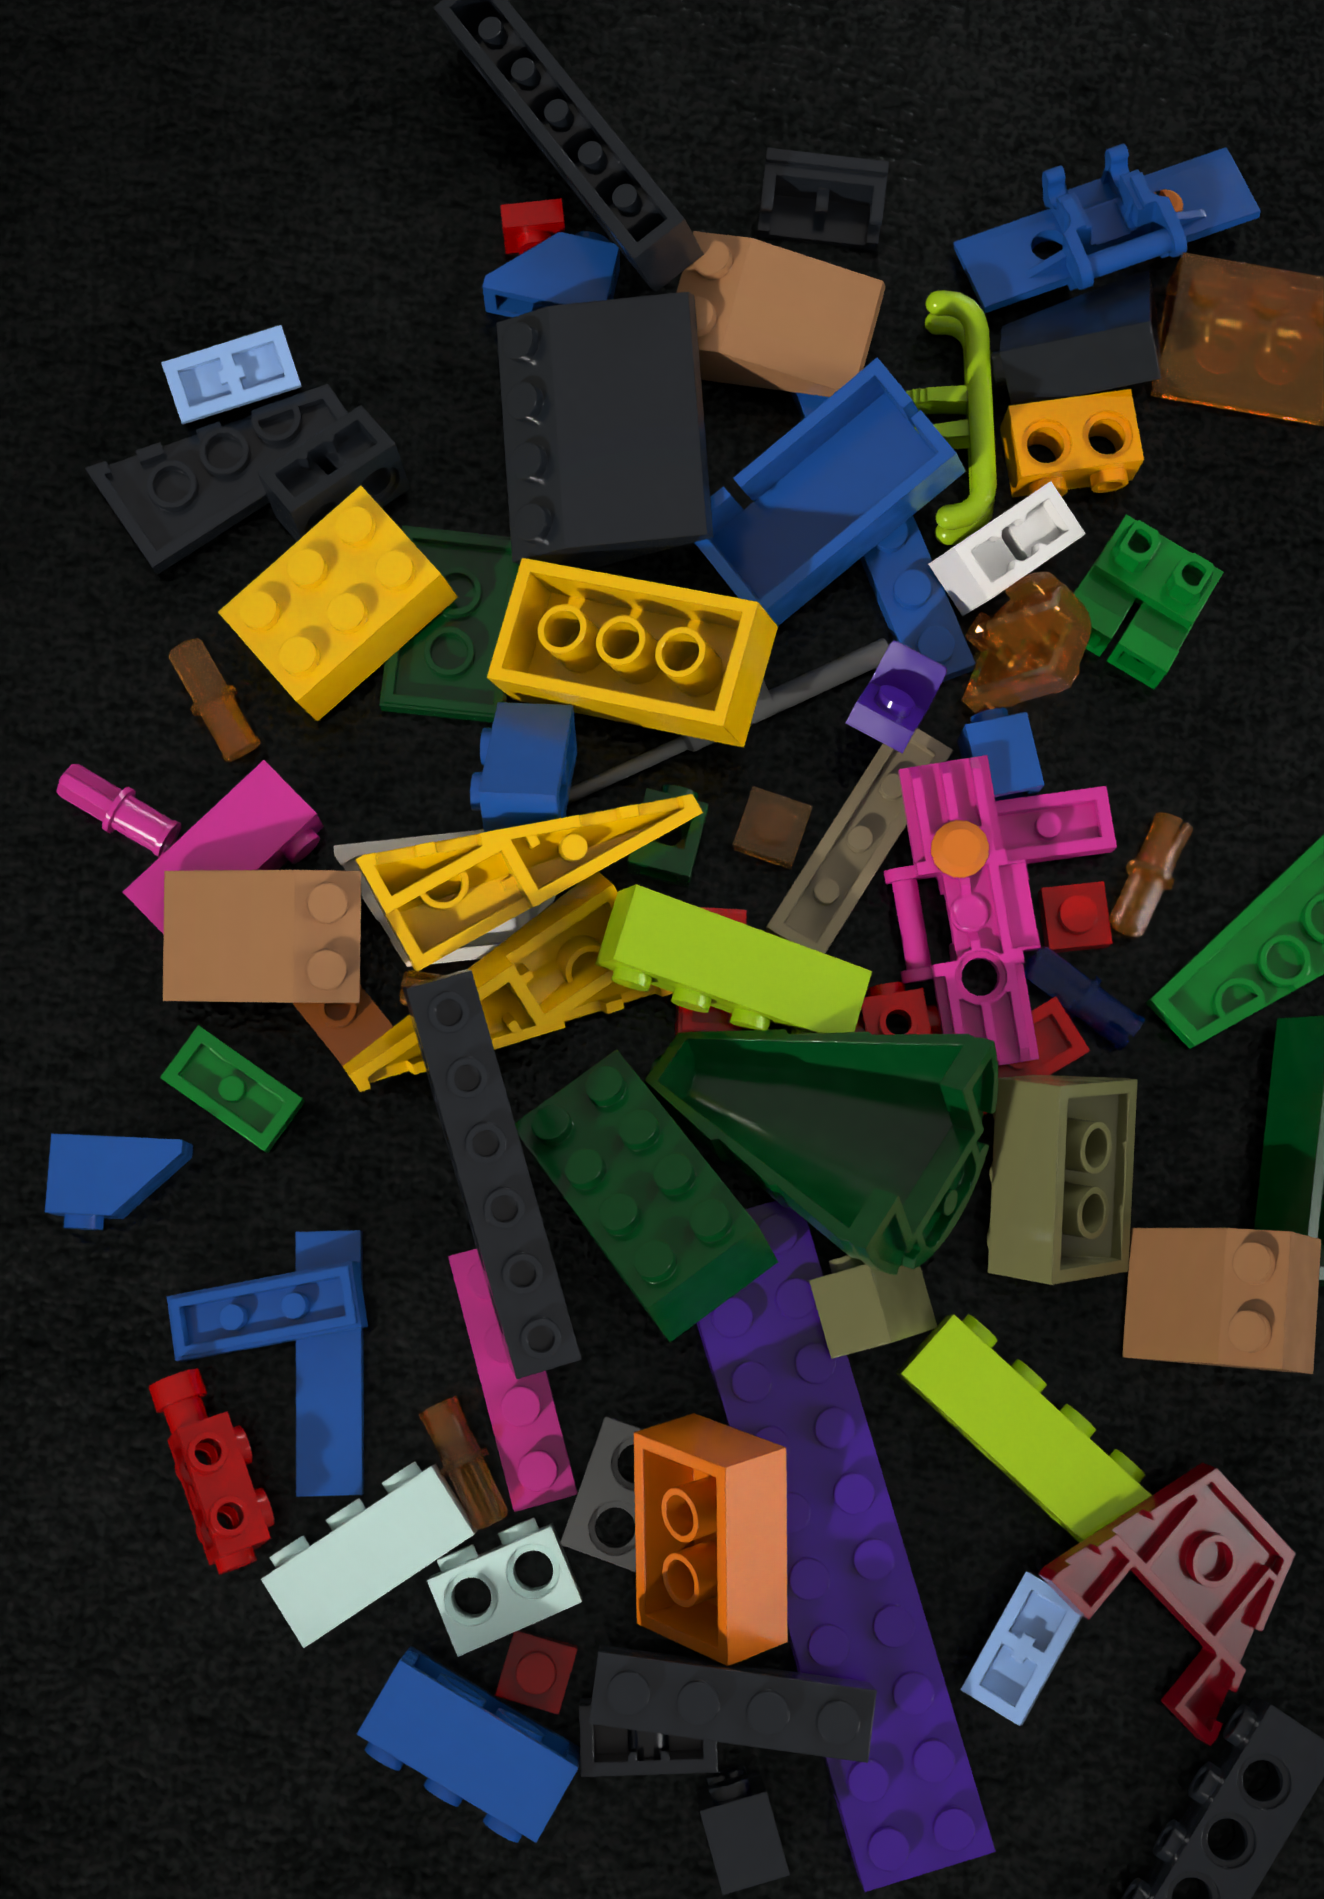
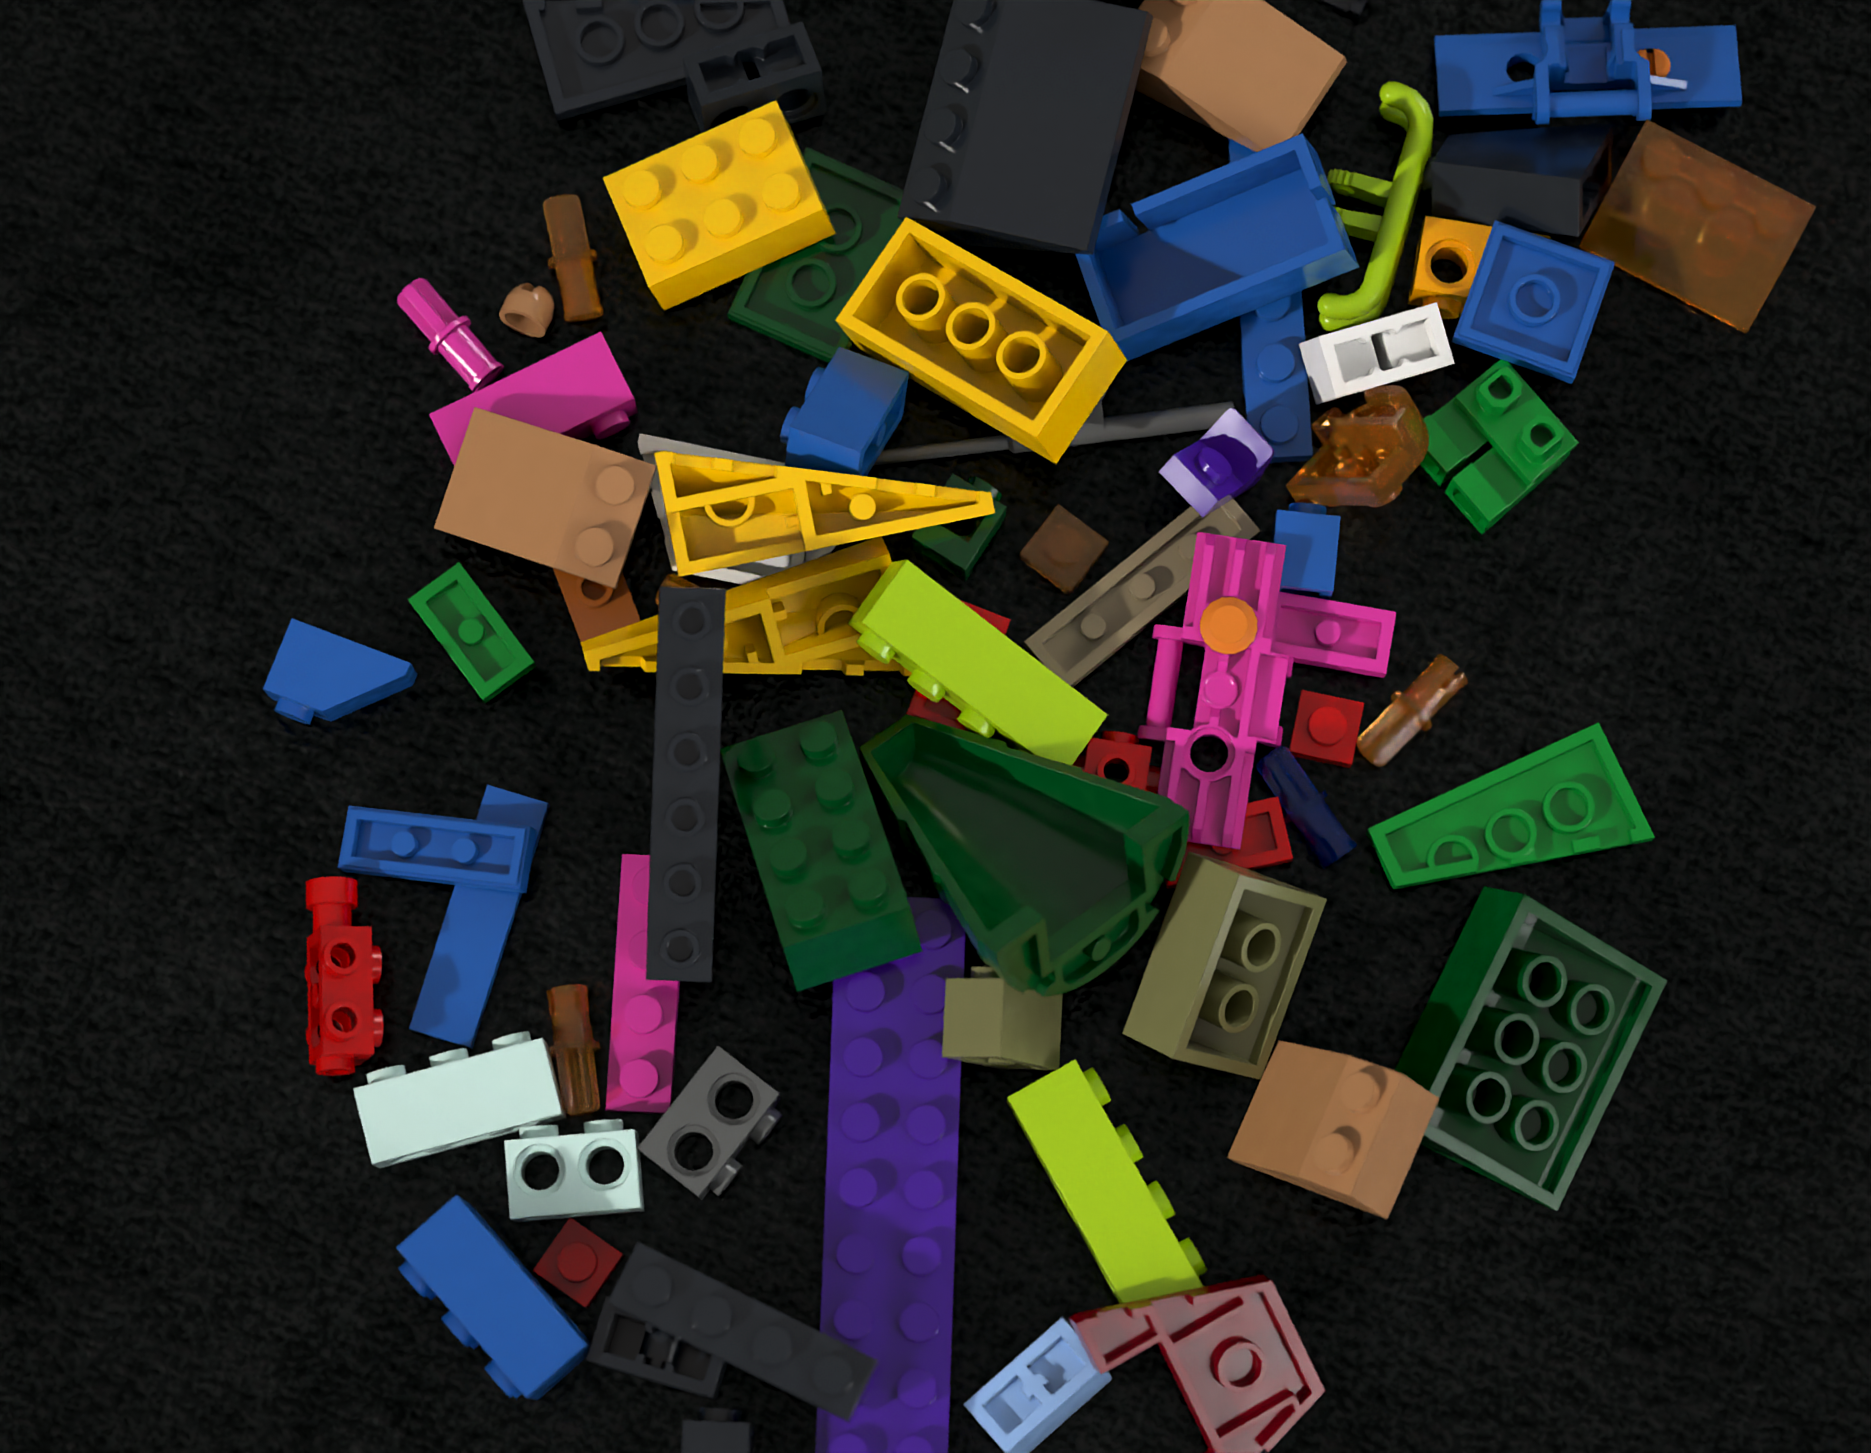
camera: 25 degrees right, 0 degrees up
orange brick [634,1413,788,1666] -> none
none -> medium nougat hinge [499,283,554,337]
none -> blue tile [1452,220,1615,384]

